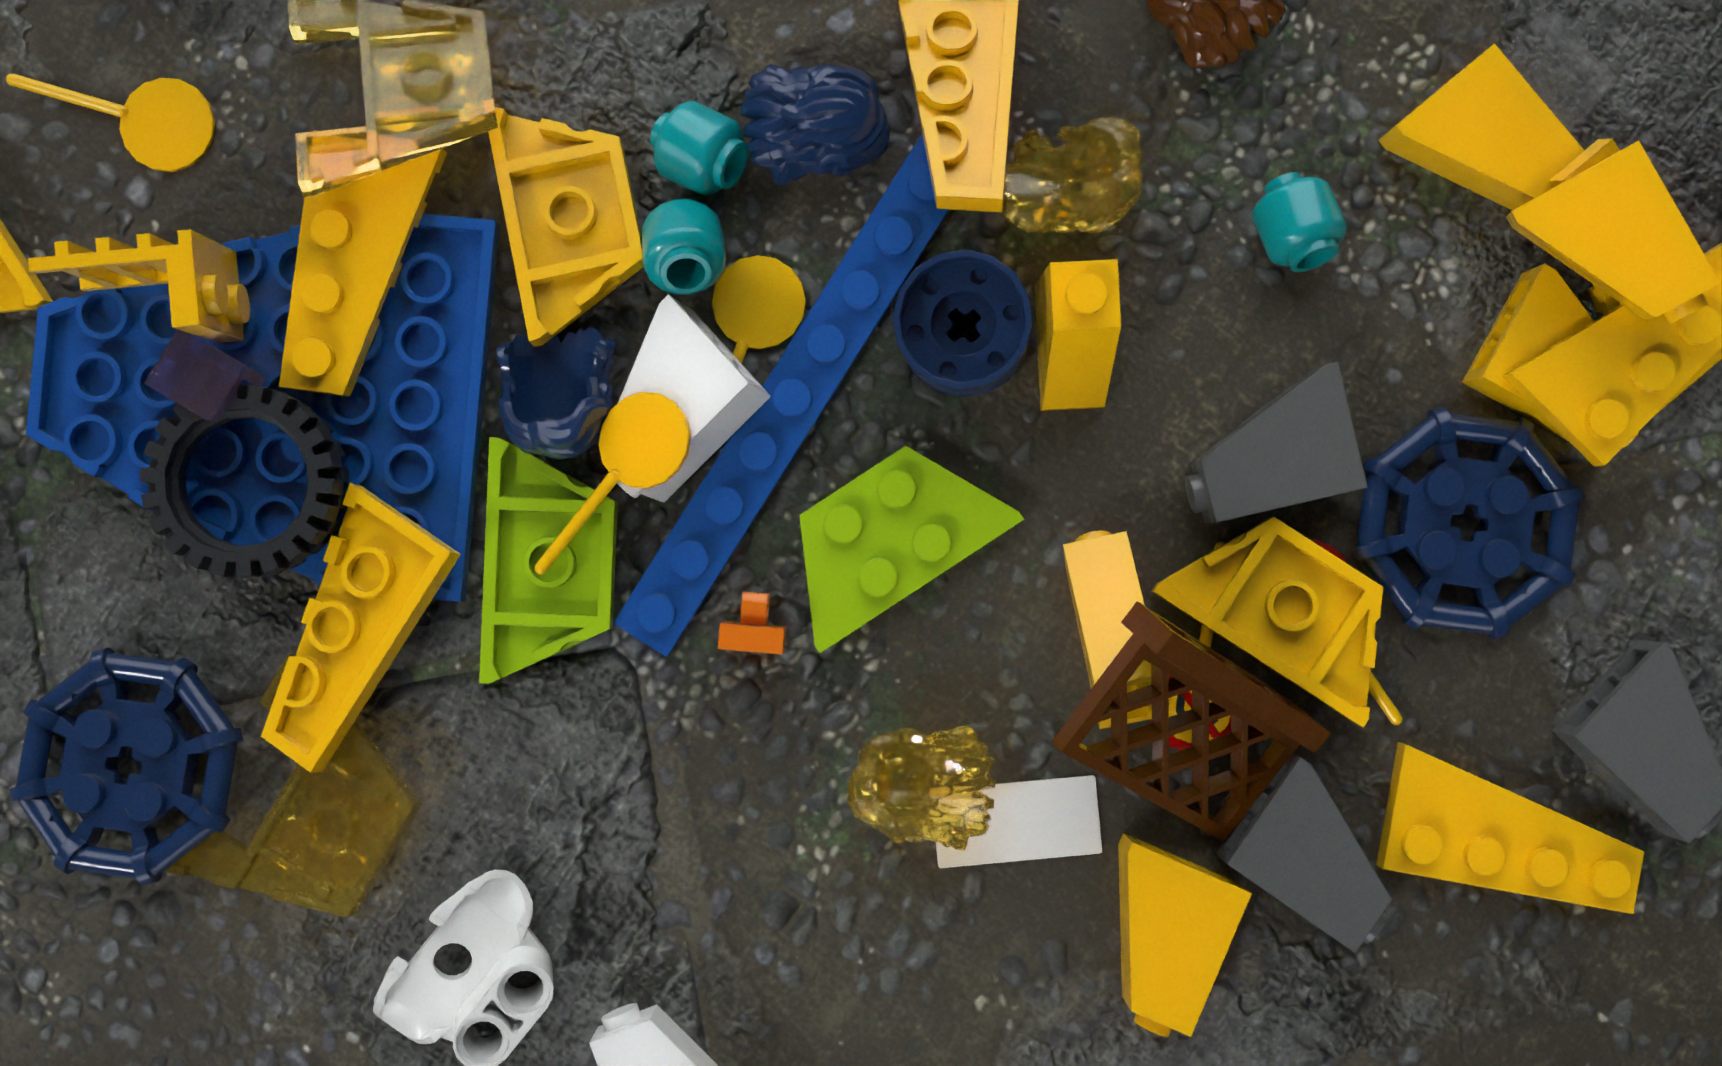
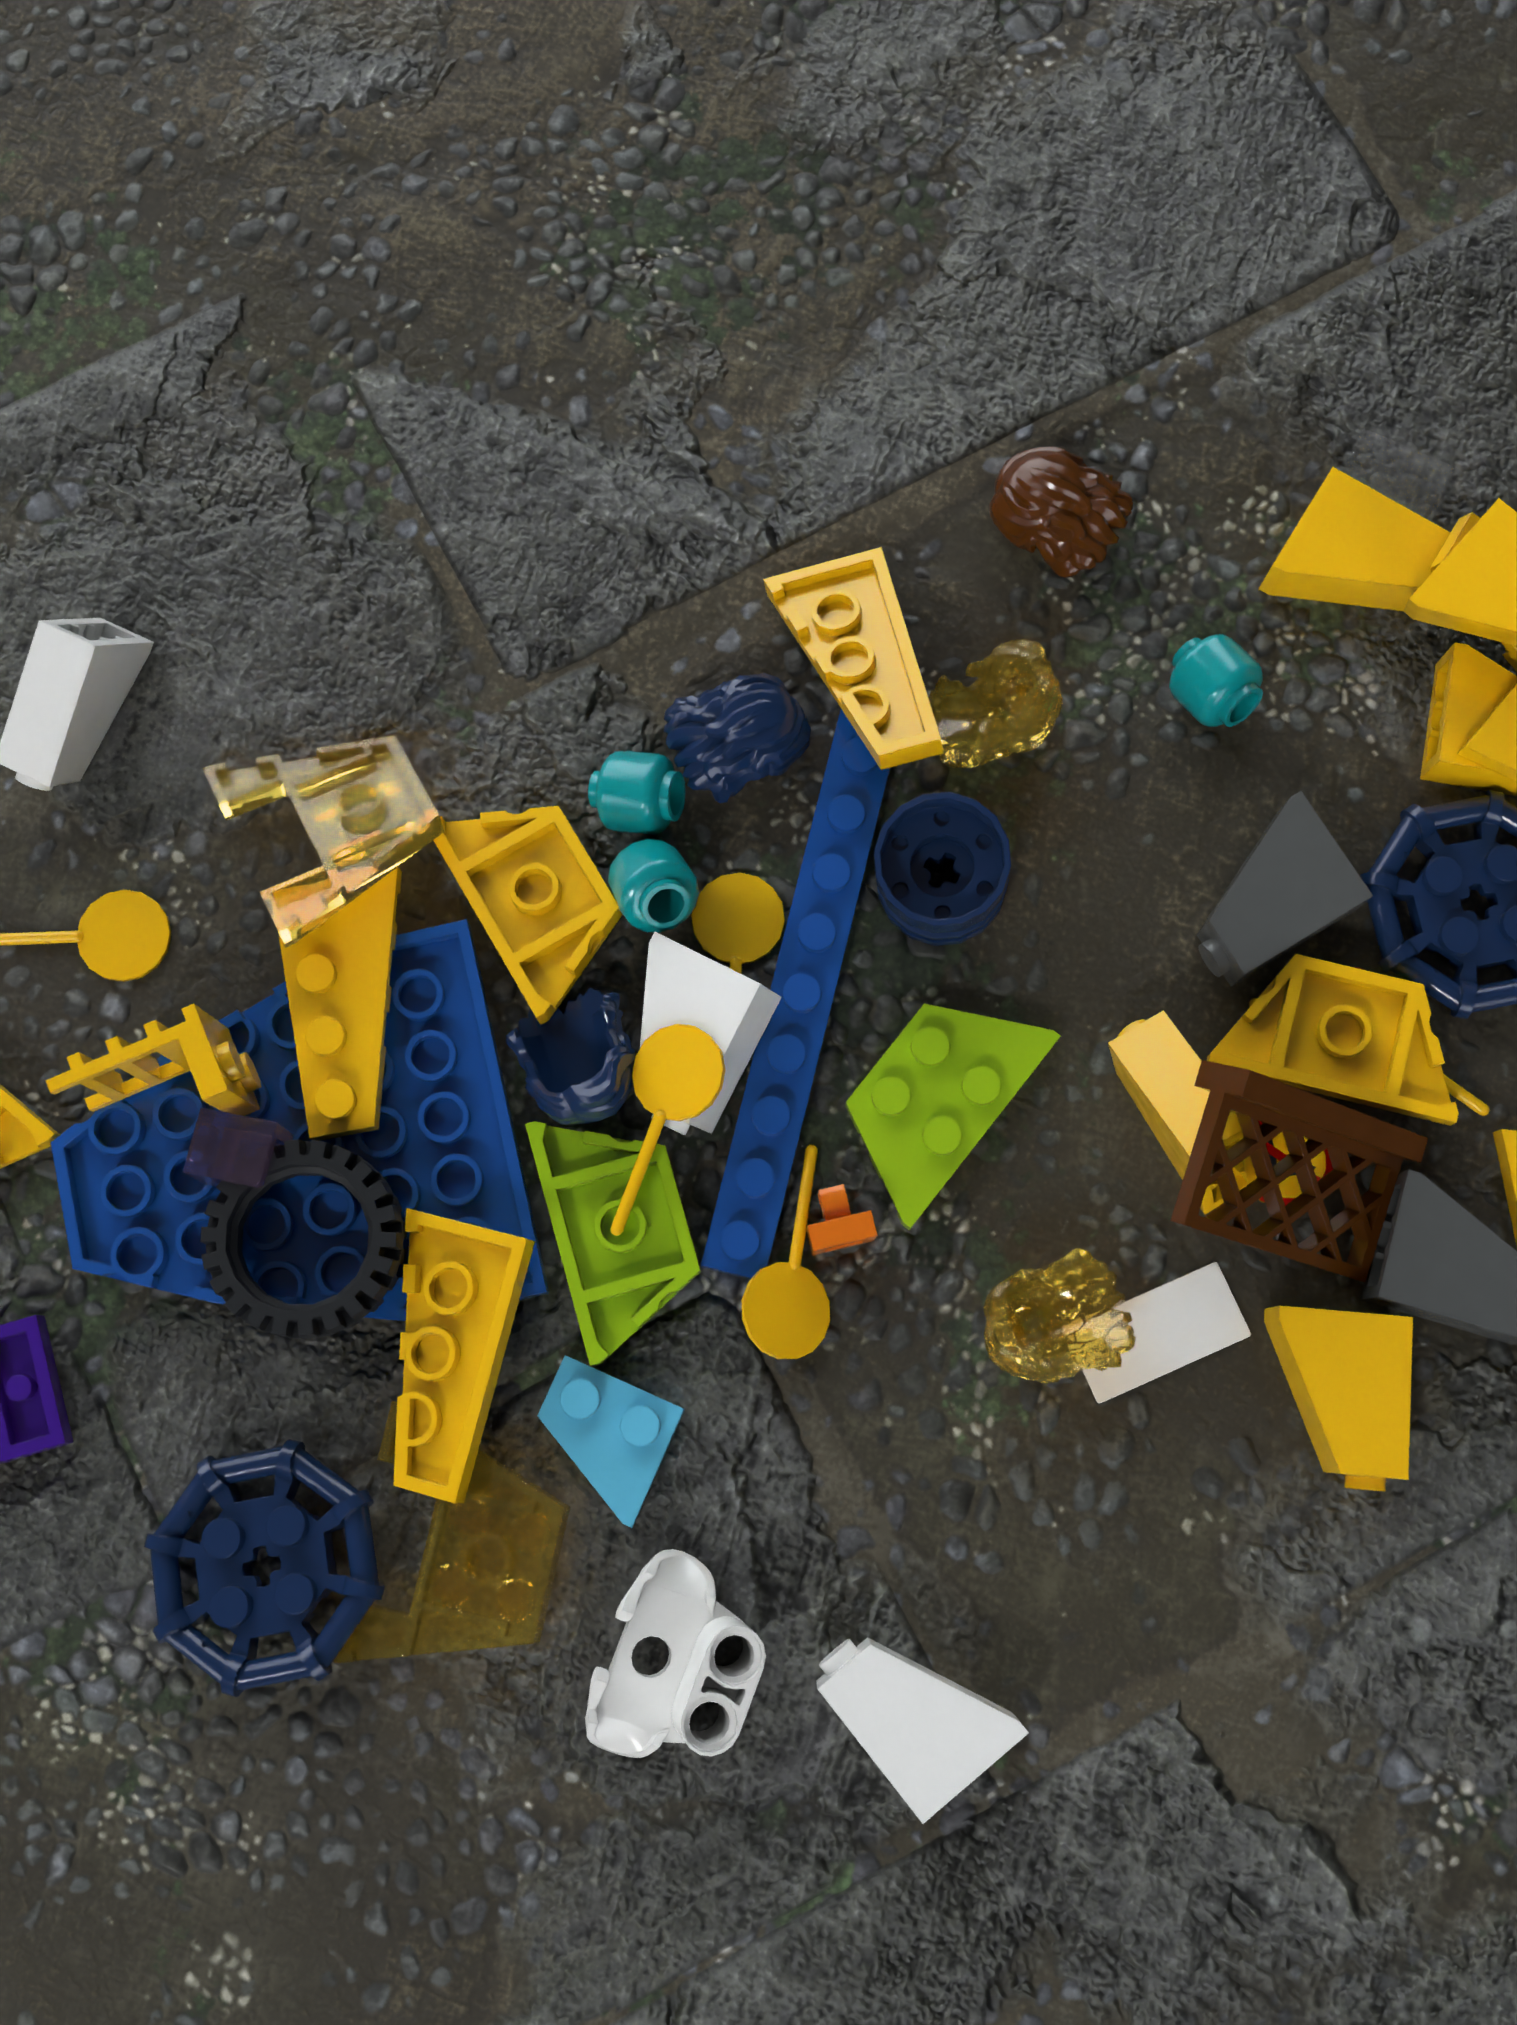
camera: 15 degrees left, 10 degrees down
yellow slope [1034,259,1121,411] -> none
none -> medium azure wing [537,1355,685,1528]
none -> yellow piece [741,1144,830,1359]

